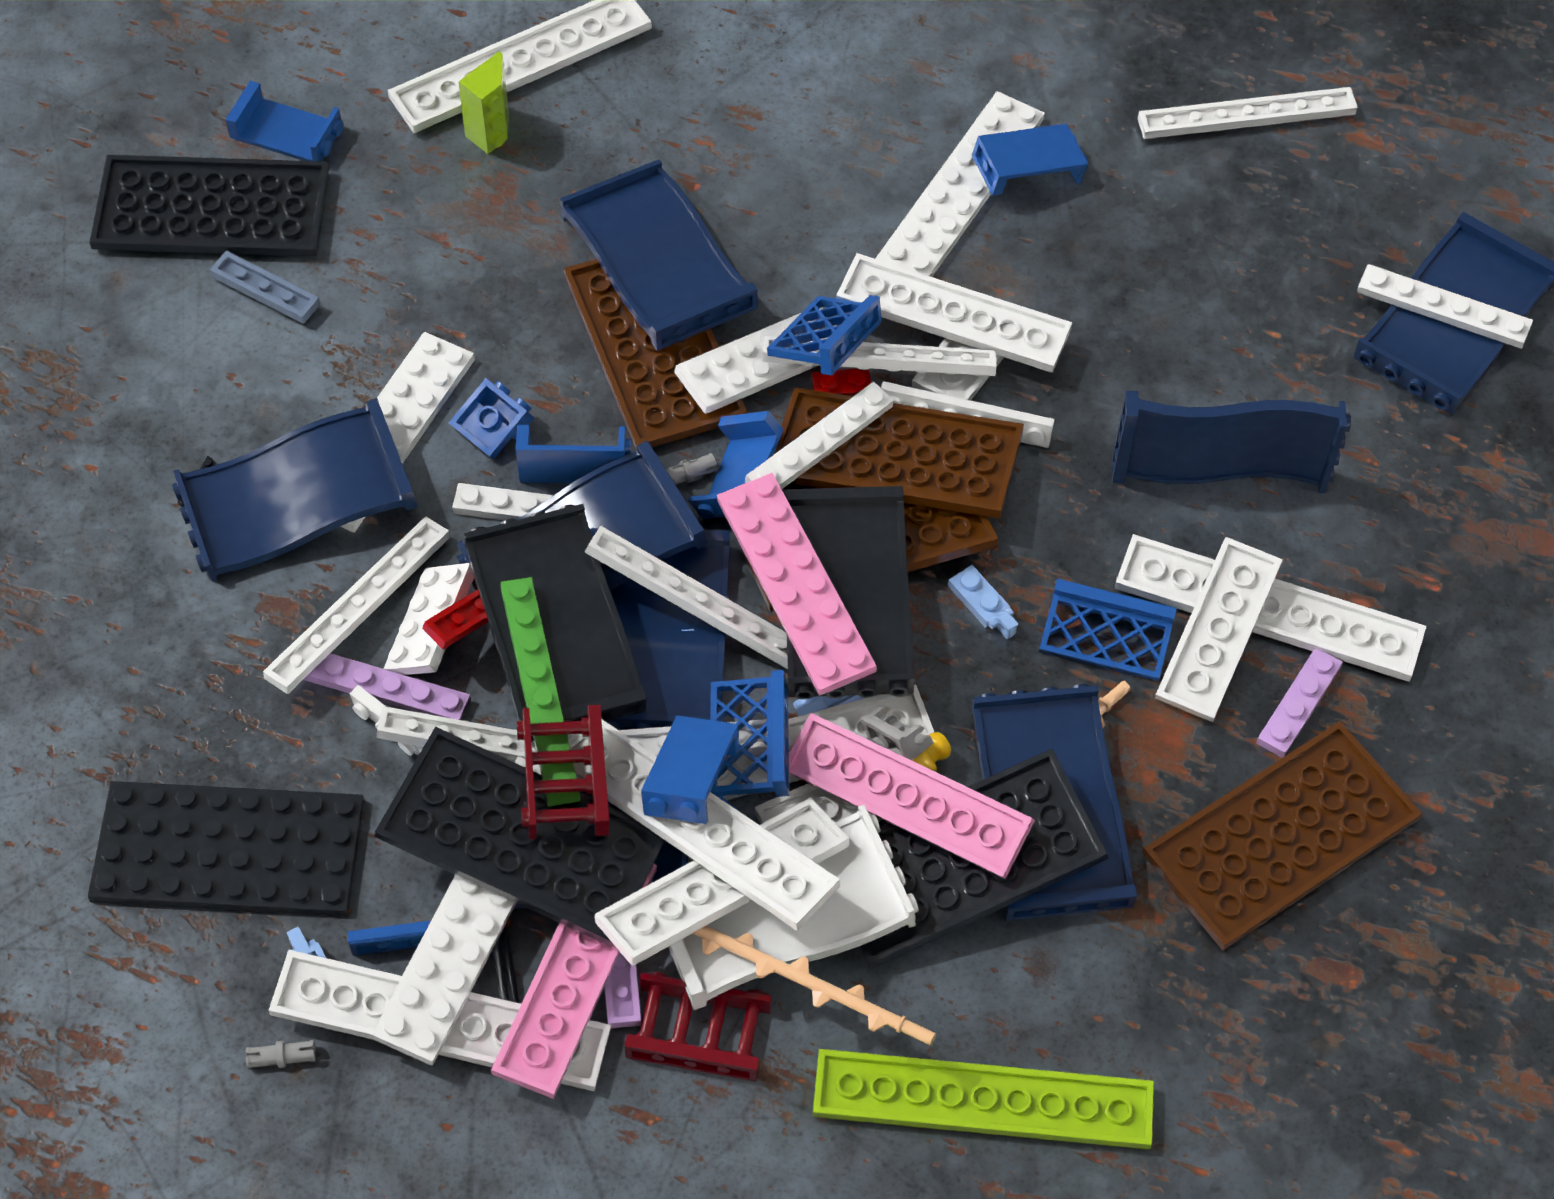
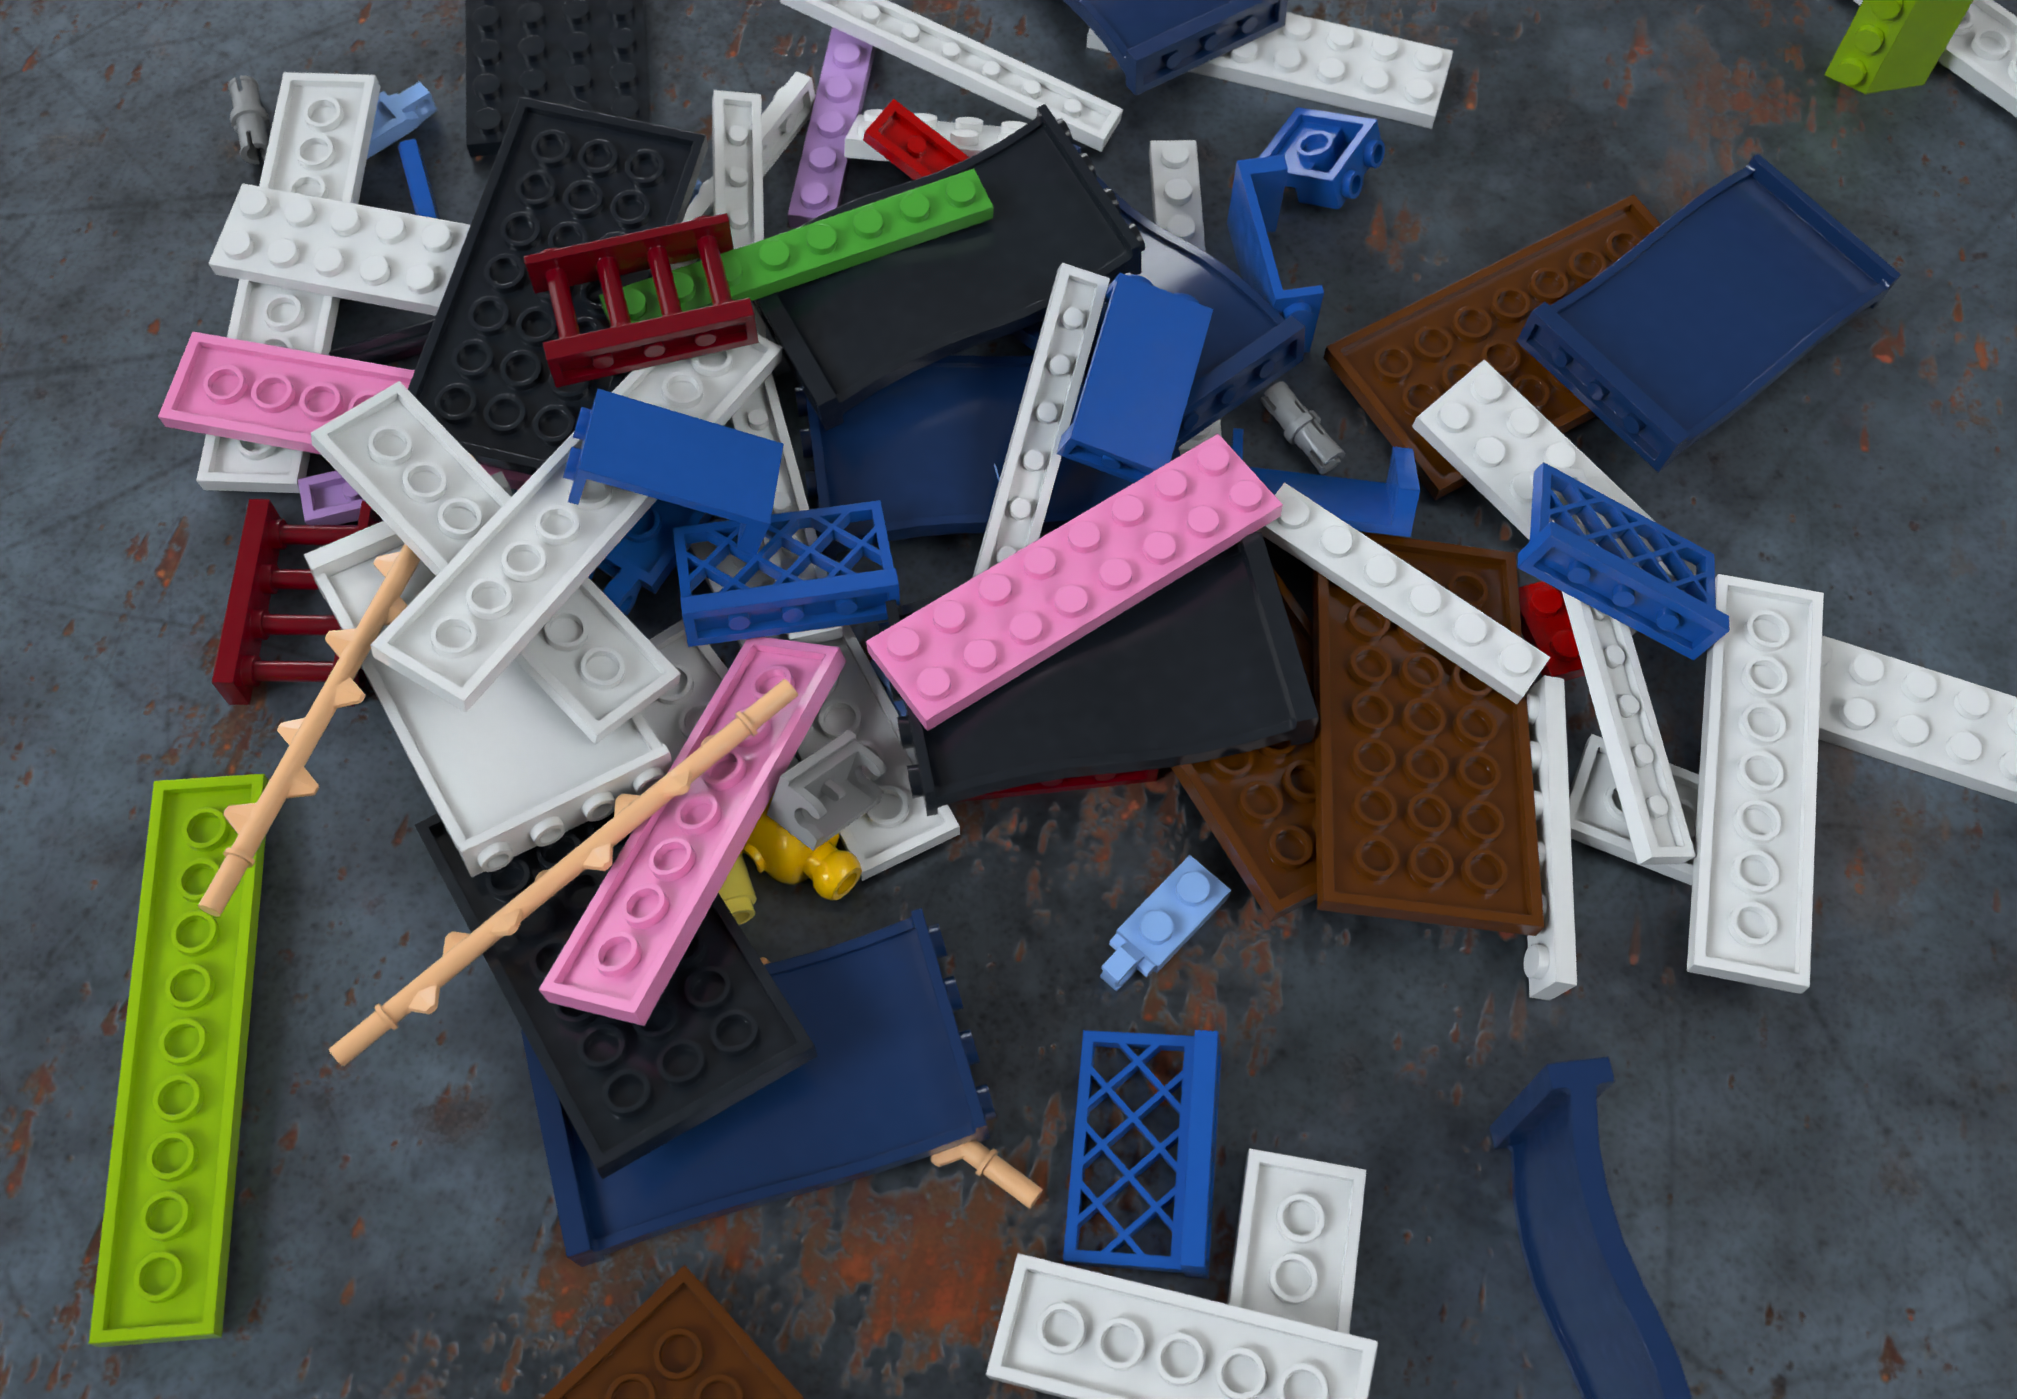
camera: 80 degrees right, 5 degrees up
none -> light nougat plant [329,678,798,1067]
none -> blue panel [1056,273,1213,483]

